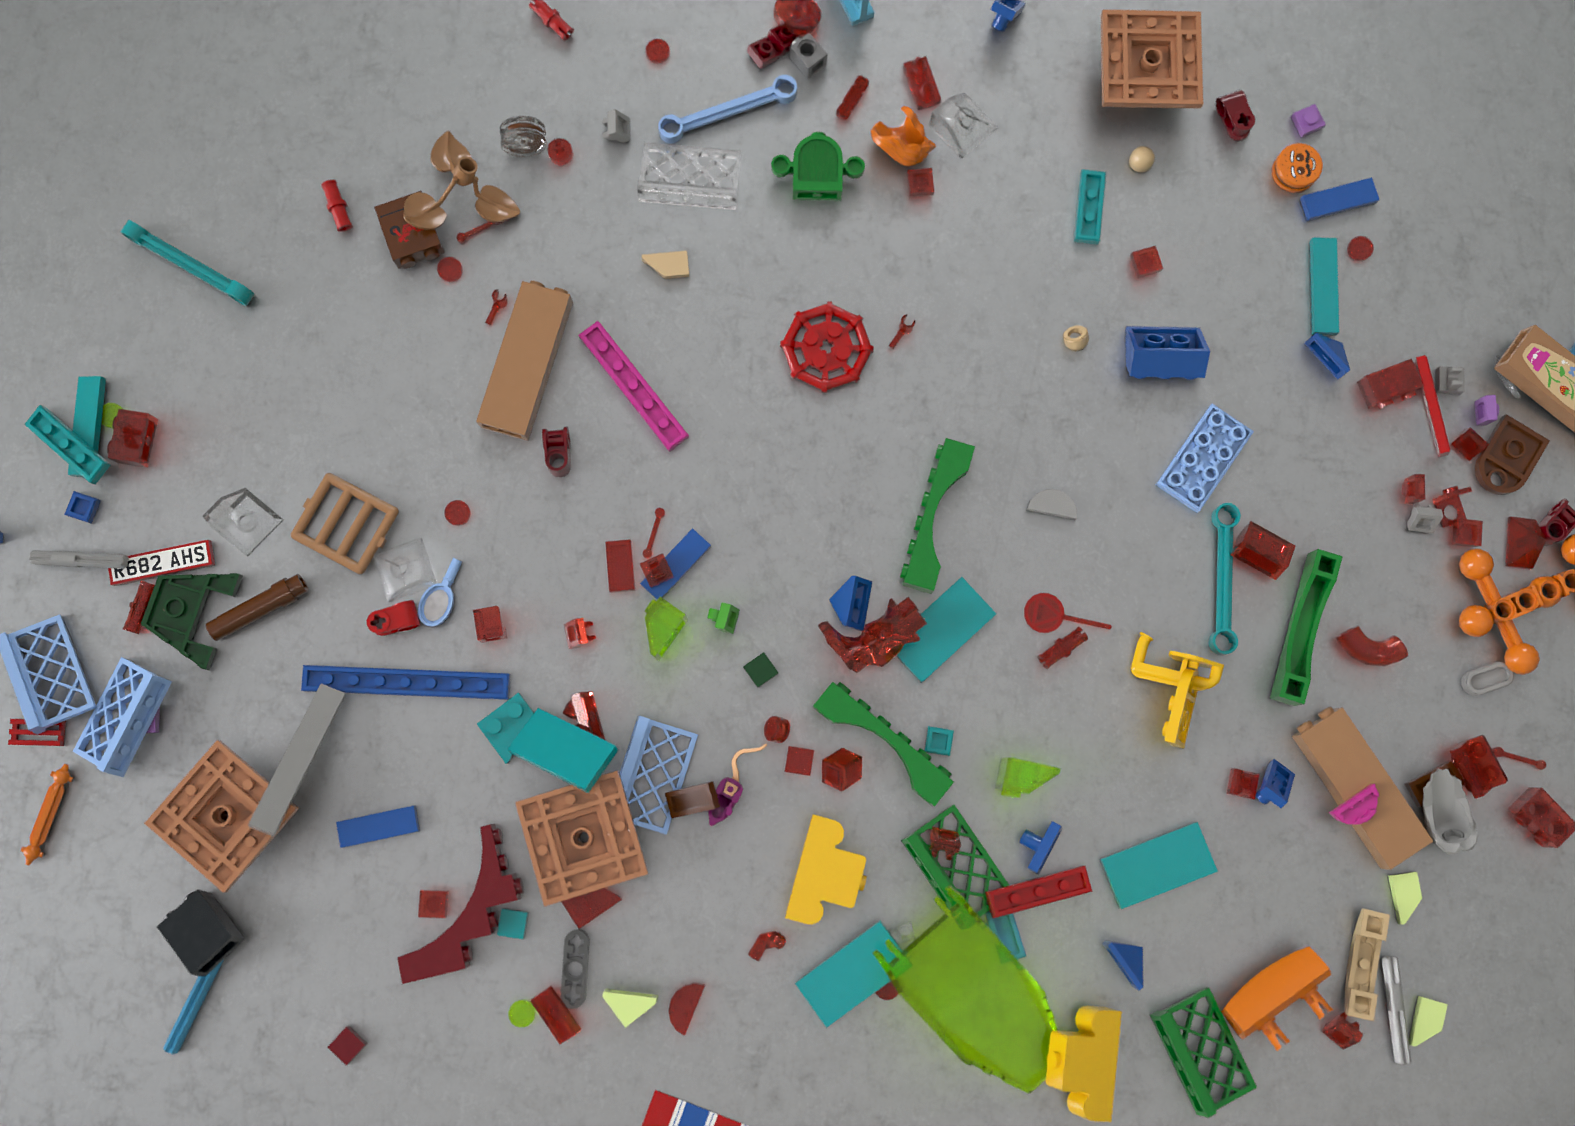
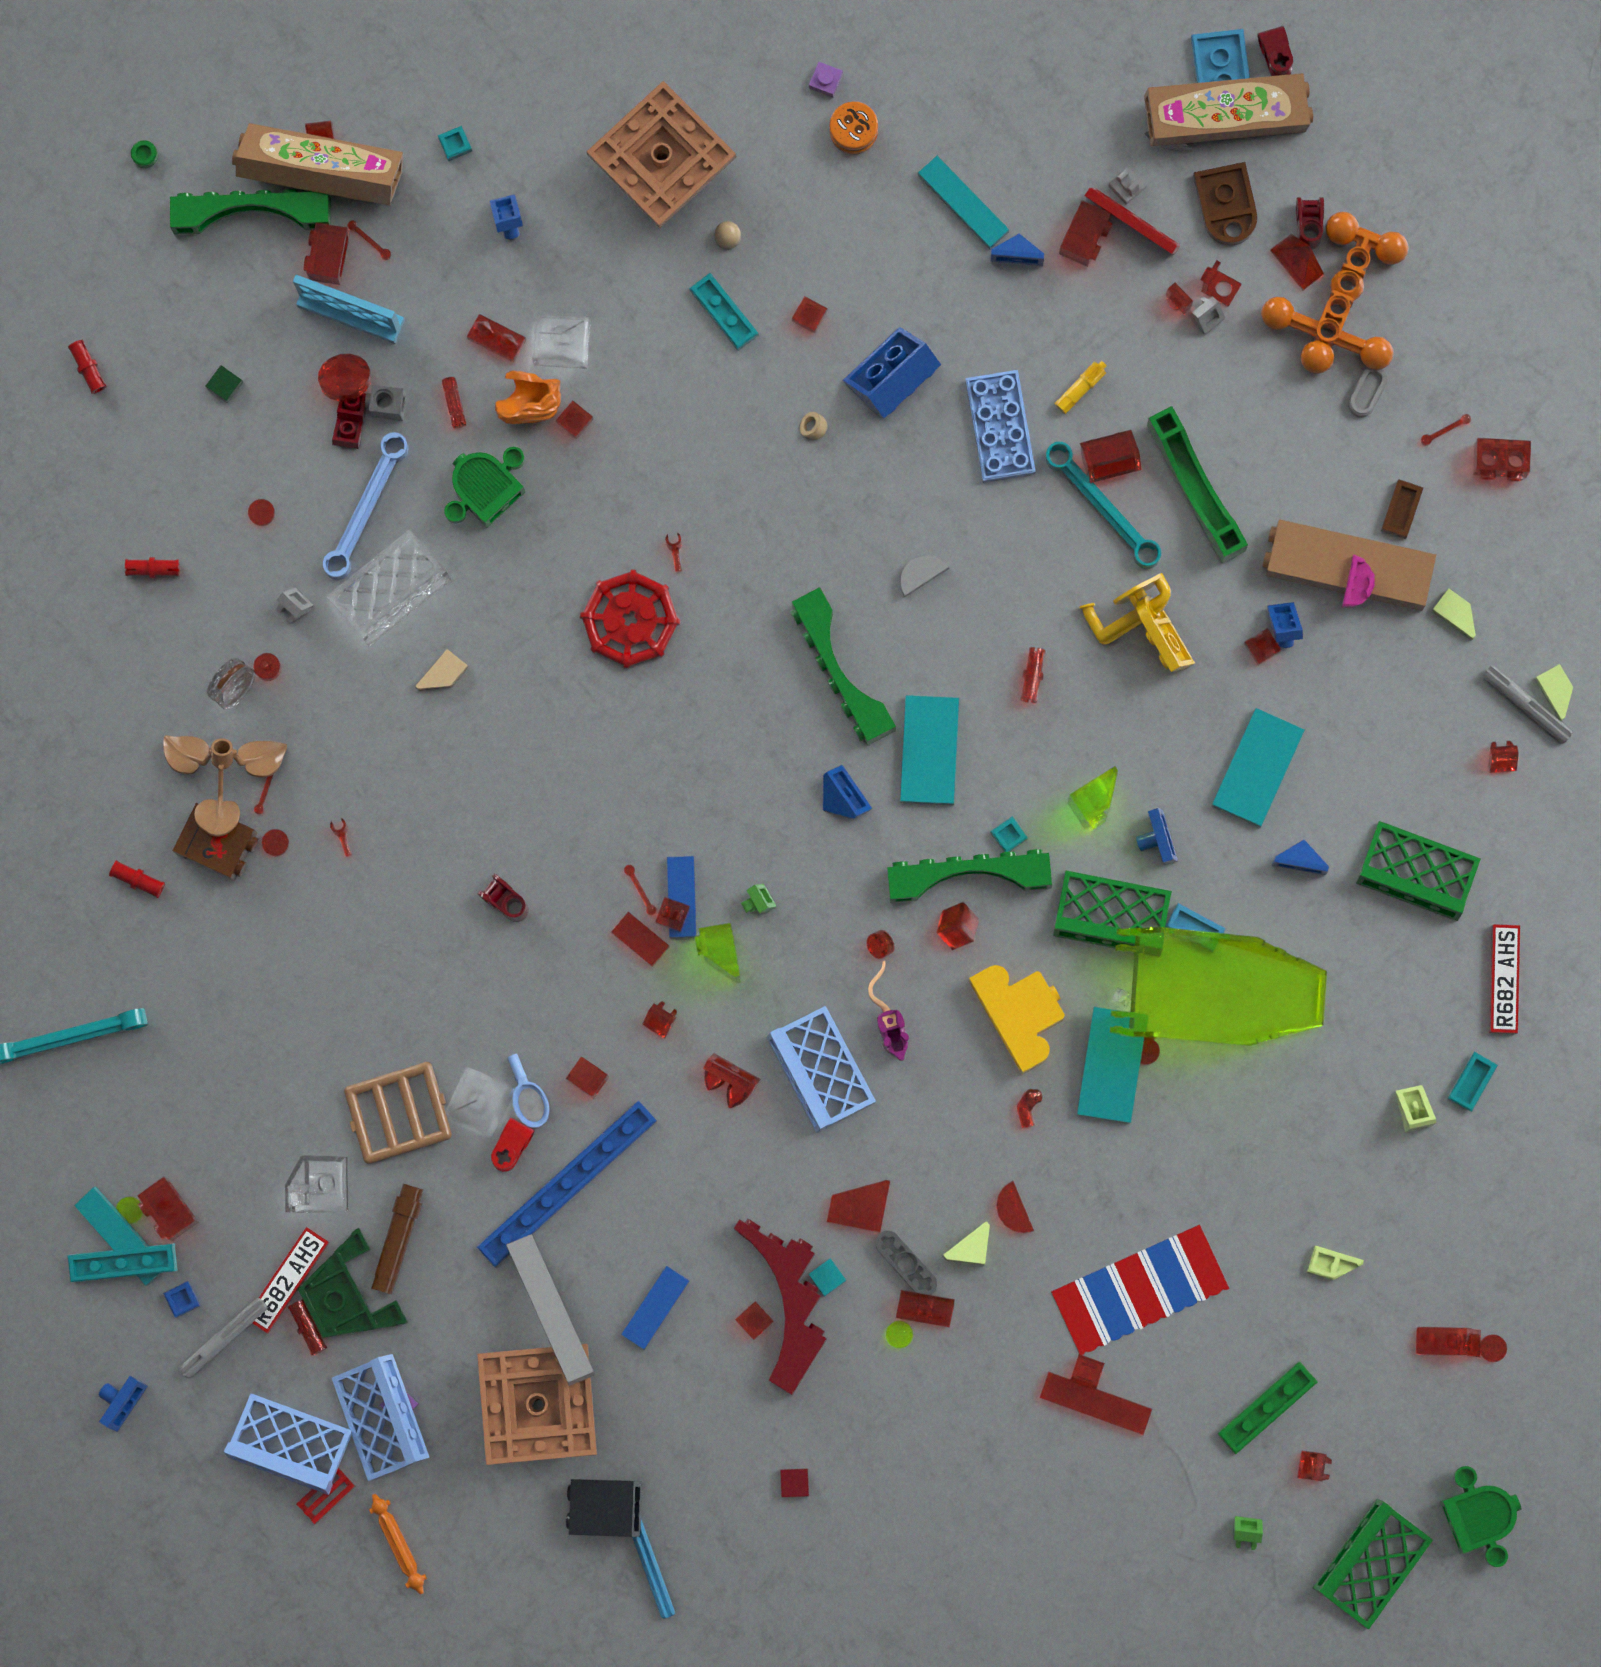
camera: 35 degrees left, 0 degrees up
clear red piece [444,500,471,526] -> none
medium nougat brick [476,281,573,441] -> none
teal wing [477,692,534,764] -> none
teal tile [508,708,619,793] -> none
nougat piece [515,770,649,907] -> none
dark pink tile [578,321,689,452] -> none
reddish brown tile [665,781,720,819] -> none
dark green tile [743,652,779,688] -> none
clear red tile [785,746,814,776] -> none
clear red hips [818,597,927,673] -> none
clear red tile [930,827,961,860] -> none
red tile [985,866,1092,918] -> none
clear red piece [1024,593,1112,633] -> none
yellow brick [1046,1005,1122,1122] -> none
dark red piece [1216,90,1255,141] -> none
orange piece [1221,946,1333,1051] -> none
blue tile [1300,177,1380,221] -> none
clear red cylinder [1335,625,1408,666] -> none
tan slope [1345,909,1390,1021] -> none
clear red piece [1347,236,1374,261] -> none
light grey hair [1423,768,1478,854] -> none
clear red bracket [1450,735,1508,799] -> none
clear red slope [1451,427,1489,461] -> none
clear red plate [1452,518,1483,547] -> none
medium lavender plate [1474,395,1499,426] -> none
none -> yellow piece [1054,361,1107,414]

